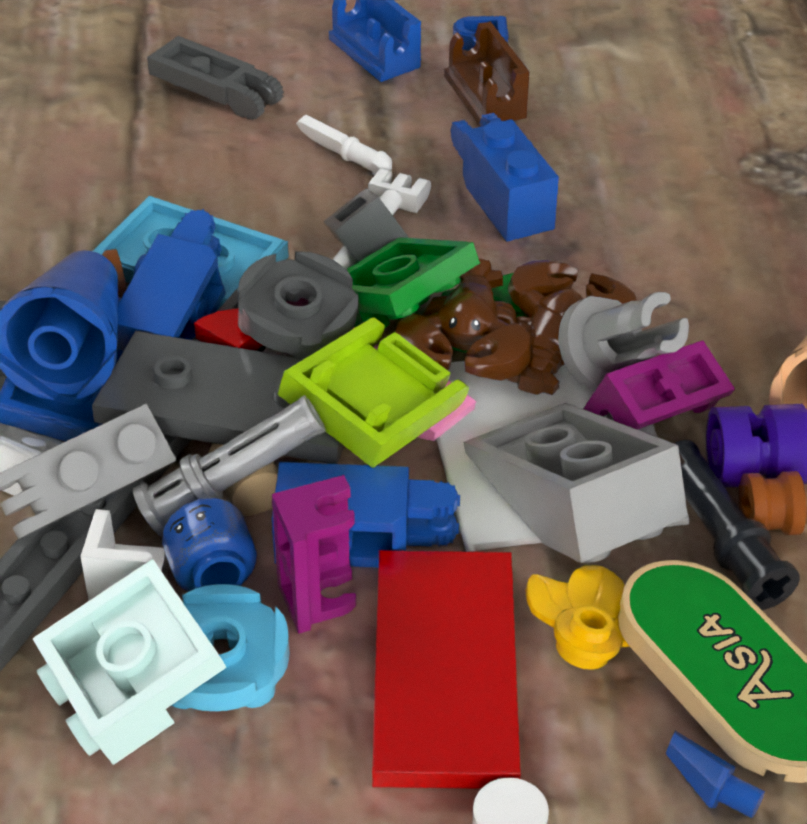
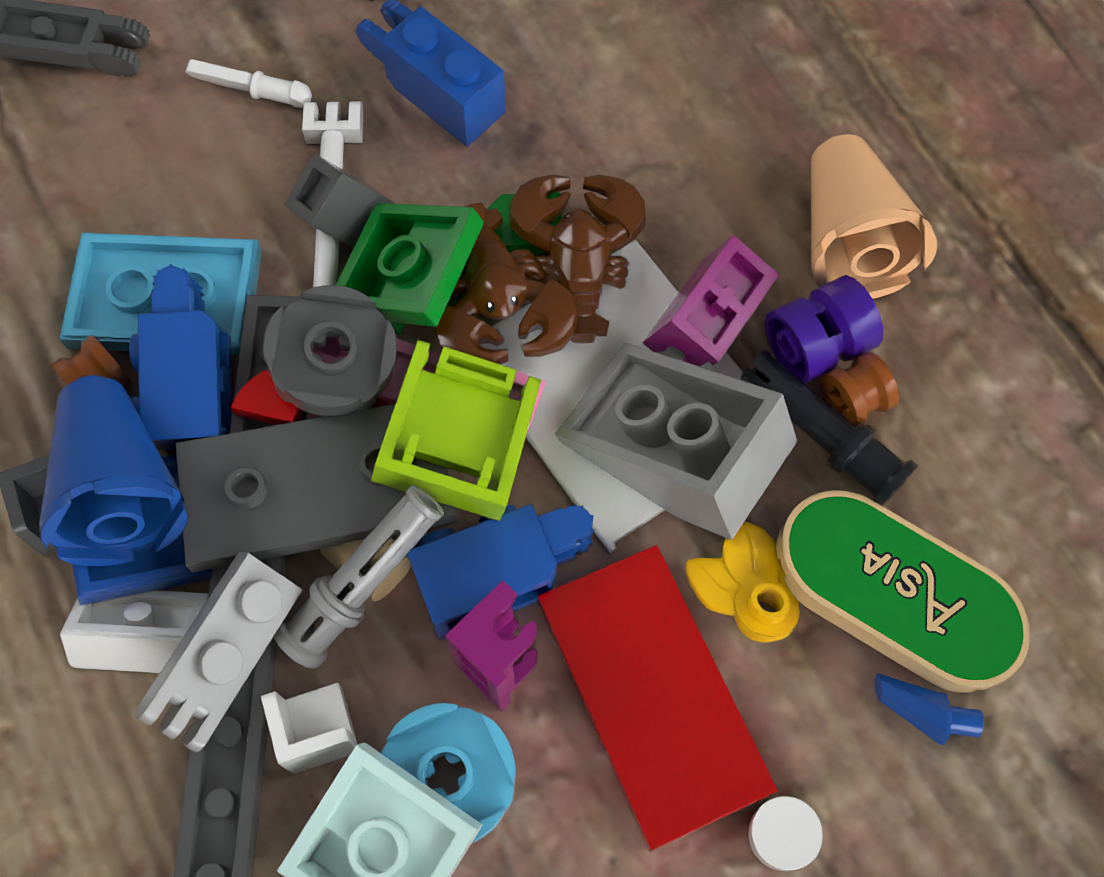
camera: 25 degrees left, 25 degrees up
blue head [162,498,257,592] -> none
light grey piece [558,292,689,391] -> none

